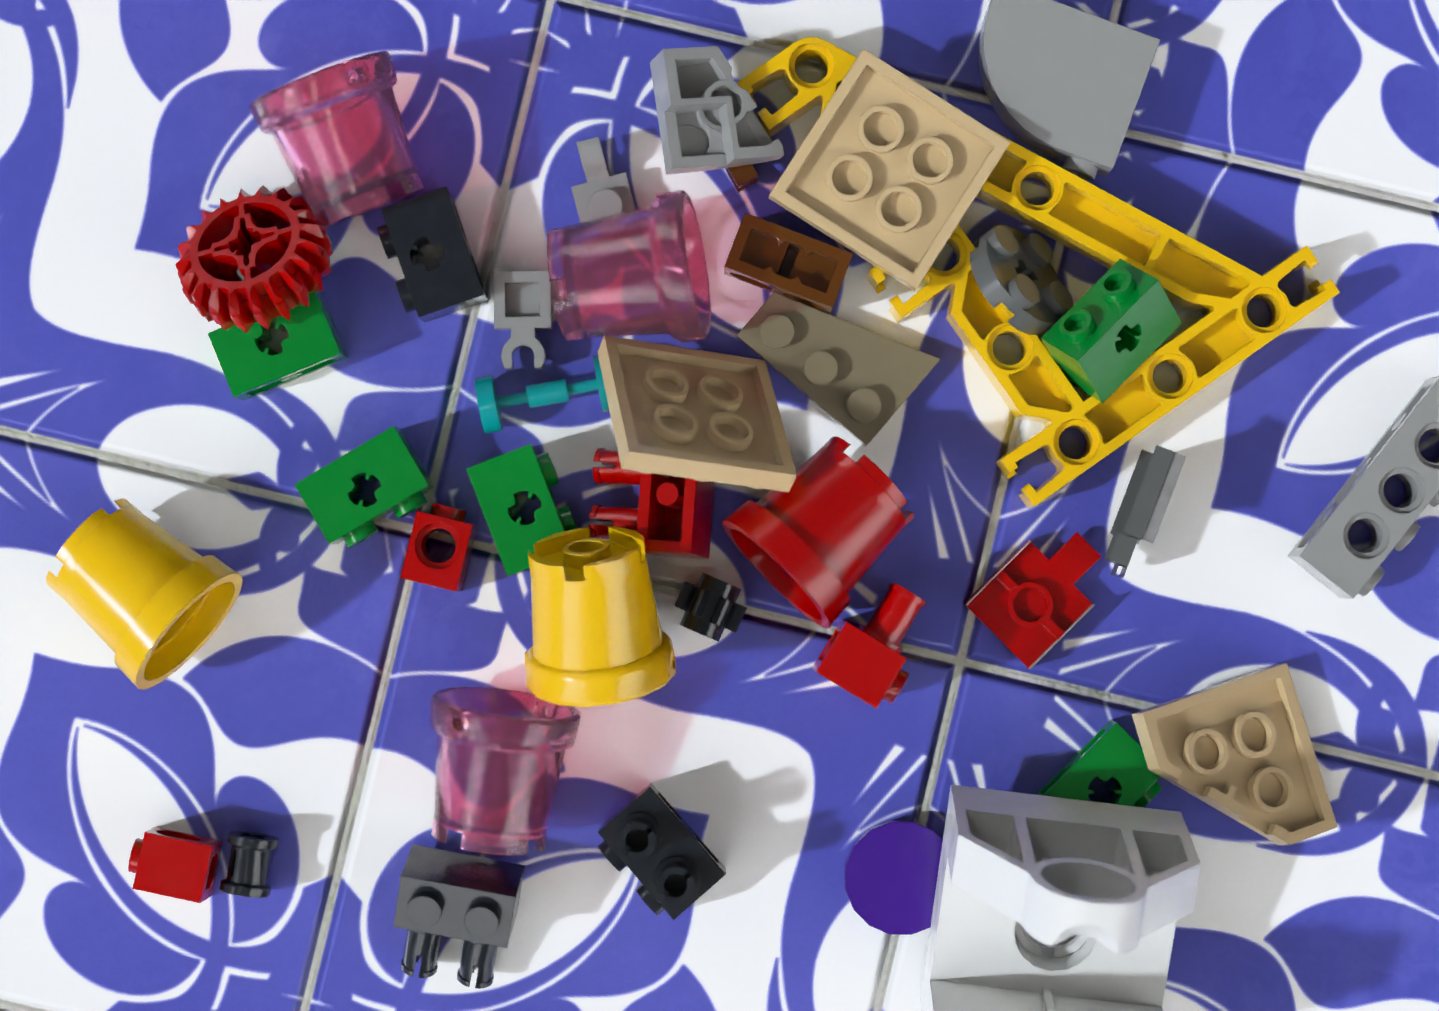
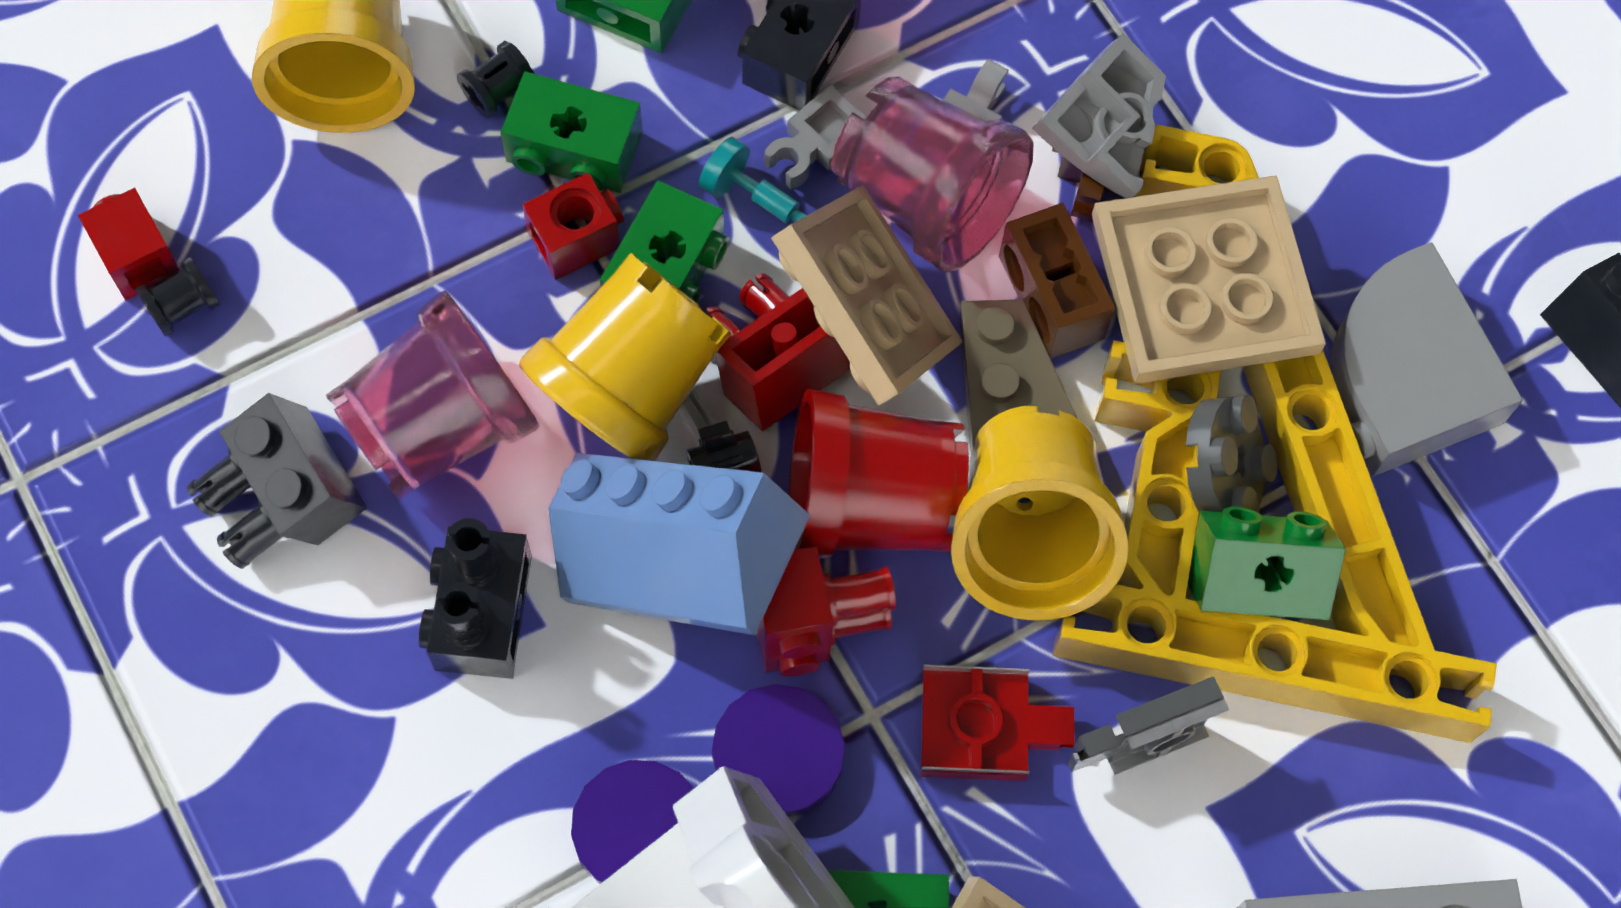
camera: 45 degrees right, 20 degrees down
none -> black bush [456,40,535,119]
none -> medium blue slope [548,453,810,635]
none -> dark purple tile [712,684,845,818]
none -> yellow piece [951,406,1129,621]

